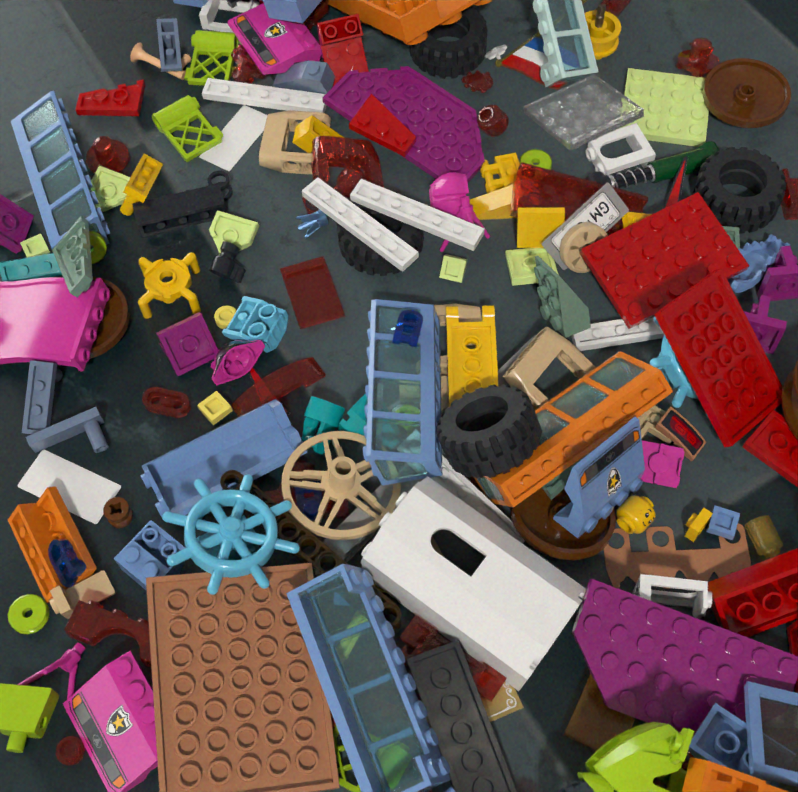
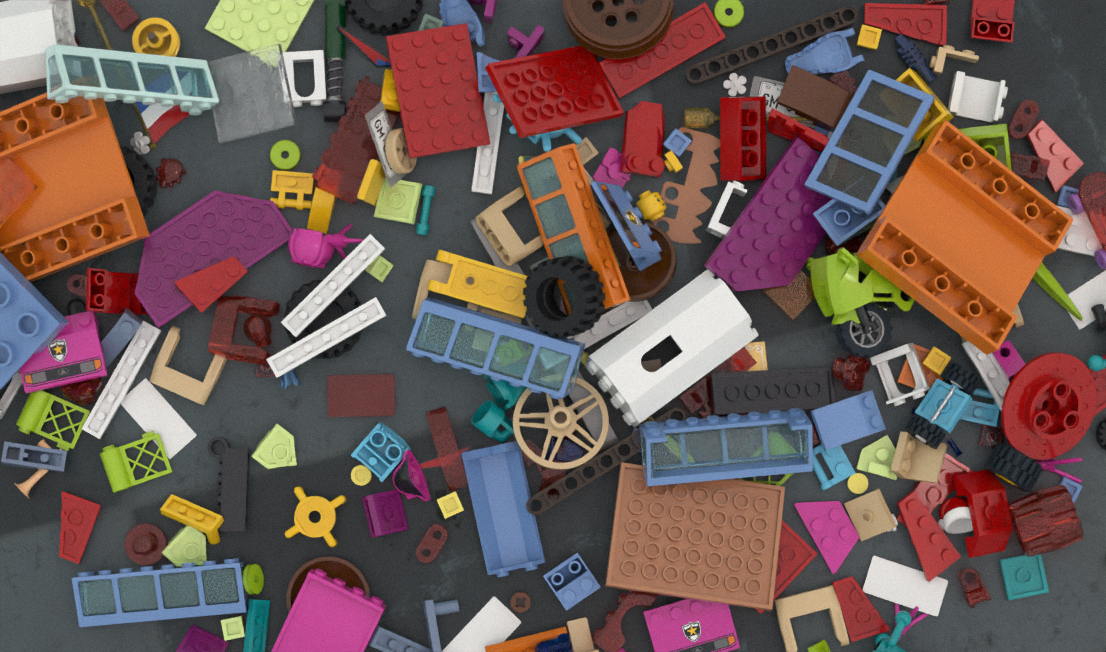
camera: 80 degrees left, 25 degrees up
sand green wing [52,216,93,298] -> none
medium azure piece [162,474,300,595] -> none
black piece [209,241,246,283] -> none
yellow slope [292,115,344,156] -> none
clear blue plate [392,310,423,349] -> none
clear red head [477,105,509,137] -> none
sand green slope [534,256,591,338] -> none
slope [654,406,706,462] -> none
none -> teal bar [416,185,435,236]
none -> red slope [620,101,665,178]

